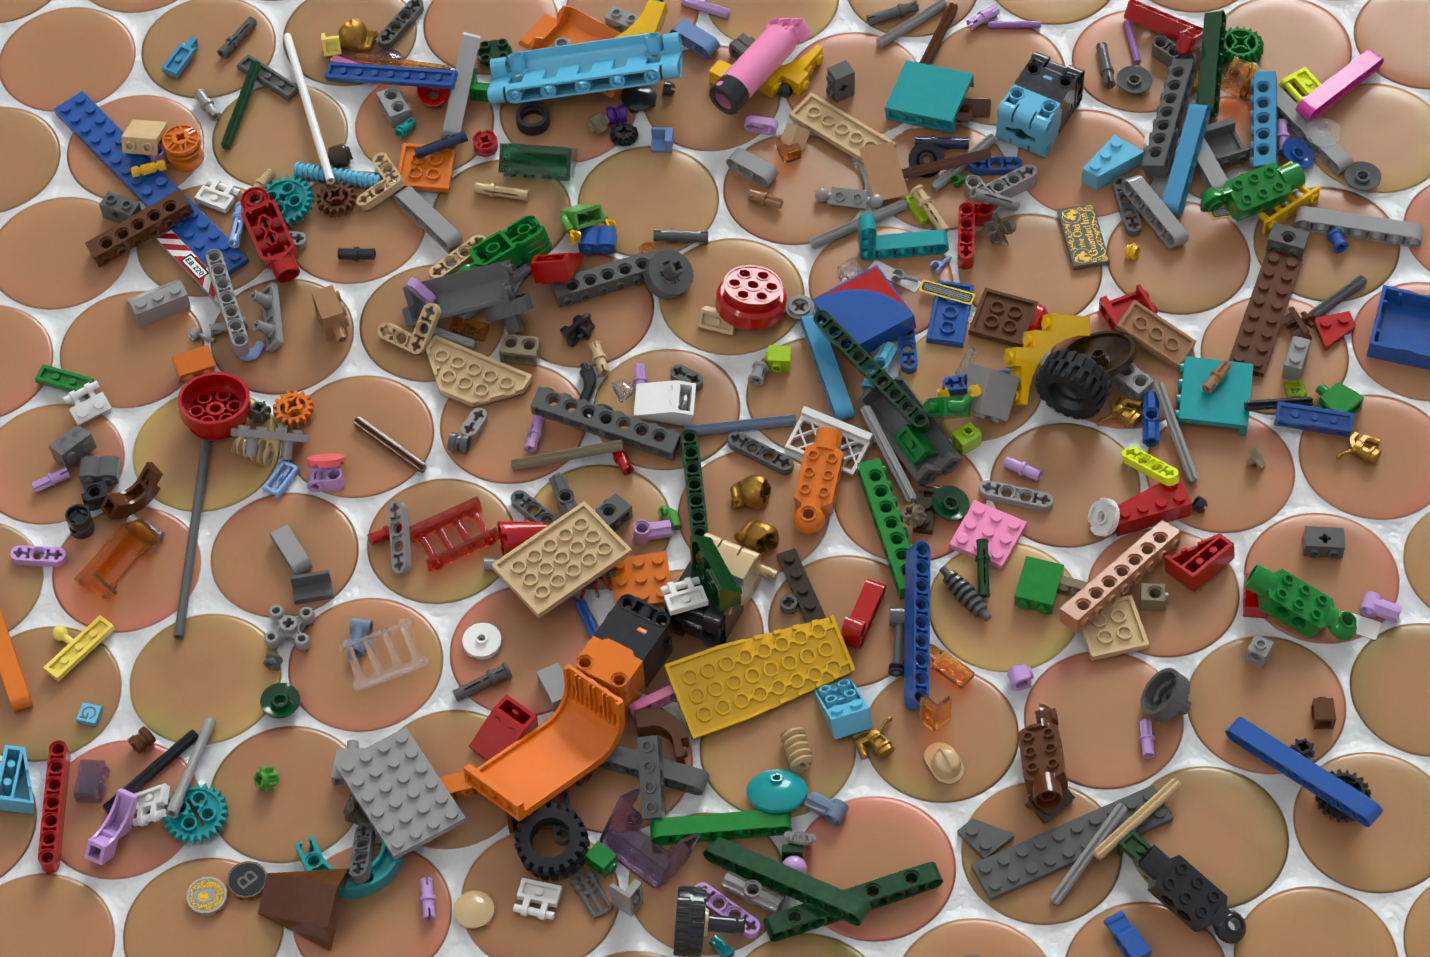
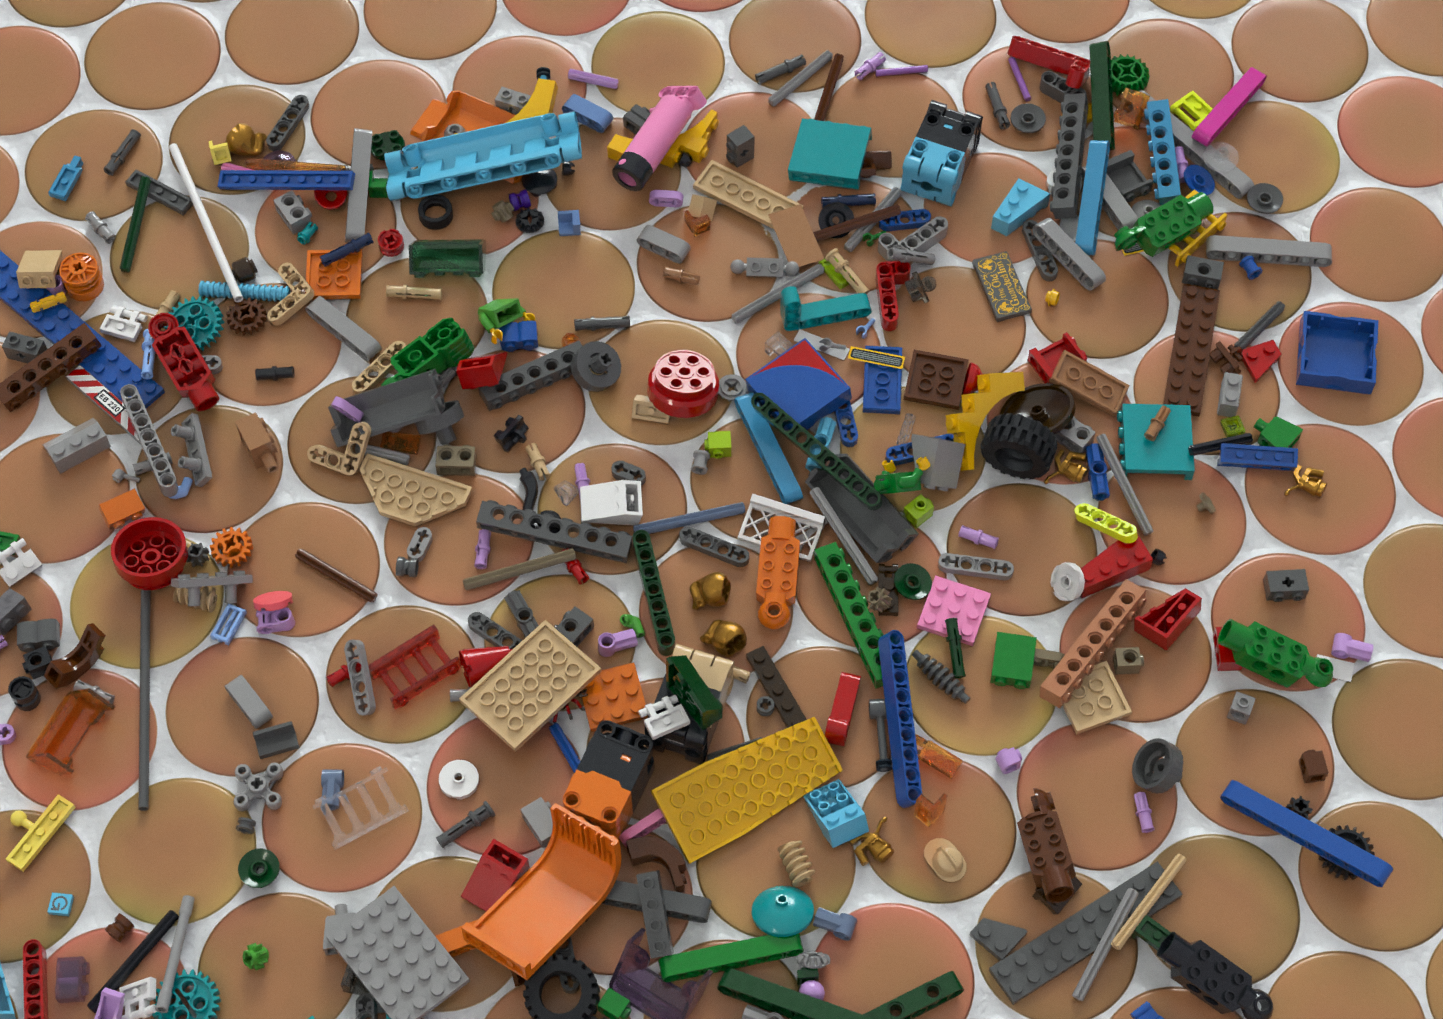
camera: 10 degrees left, 5 degrees up
green panel [894,424,938,465] -> none

